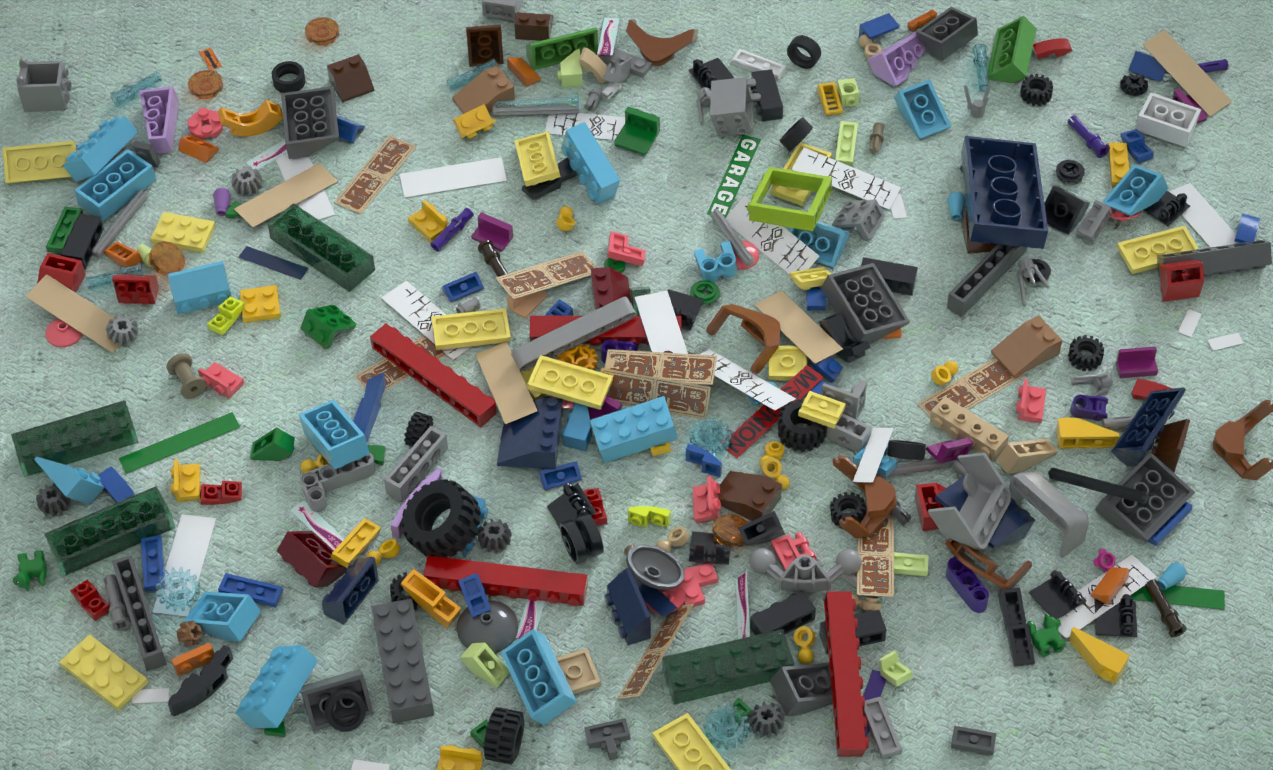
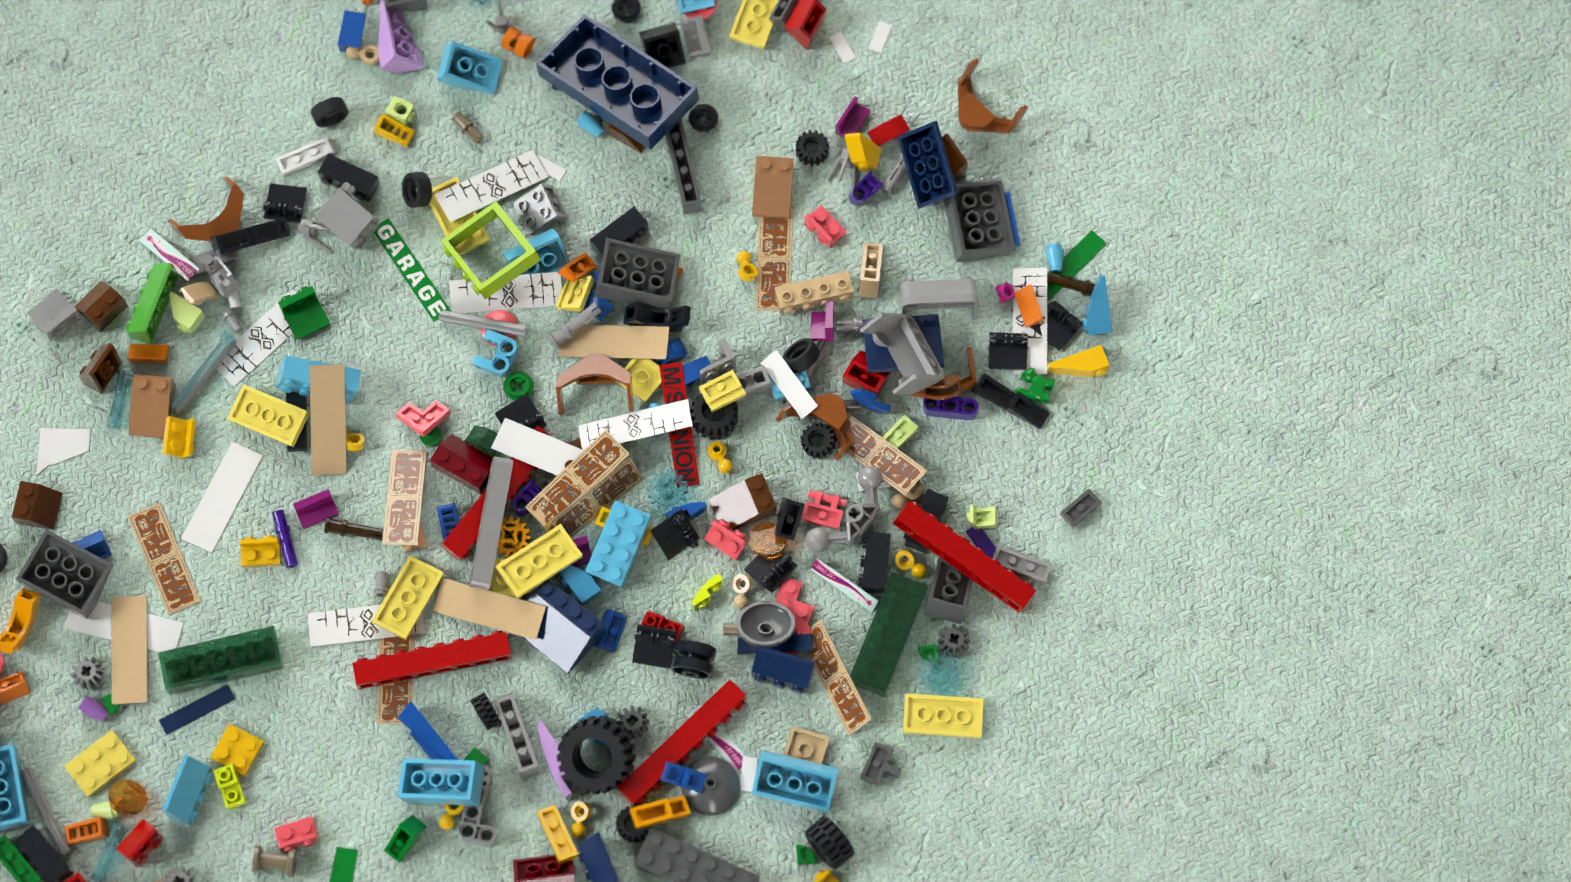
camera: 55 degrees left, 20 degrees up
sticker [246,140,287,170] -> none
sticker [291,500,344,550] -> none
green bracket [300,305,356,349] -> none
blue slope [441,271,484,303] -> none
yellowish green slope [460,643,510,687] -> none
yellow plate [761,458,790,491] -> none
yellowish green plate [835,121,858,167] -> none
light grey plant [1017,258,1050,306] -> none
black axle [1048,467,1149,504] -> none
yellow slope [1056,417,1120,449] -> none
none -> white sticker [36,428,90,475]
none -> black slope [210,217,291,256]
none -> tan sticker [309,364,347,475]
none -> orange wheel [501,26,535,59]
none -> light grey pin [548,302,602,349]
none -> orange slope [557,252,597,282]
none -> black hinge [650,508,700,560]
none -> yellow slope [845,133,882,172]
none -> blue slope [850,389,892,414]
none -> dark azure slope [1082,274,1112,335]

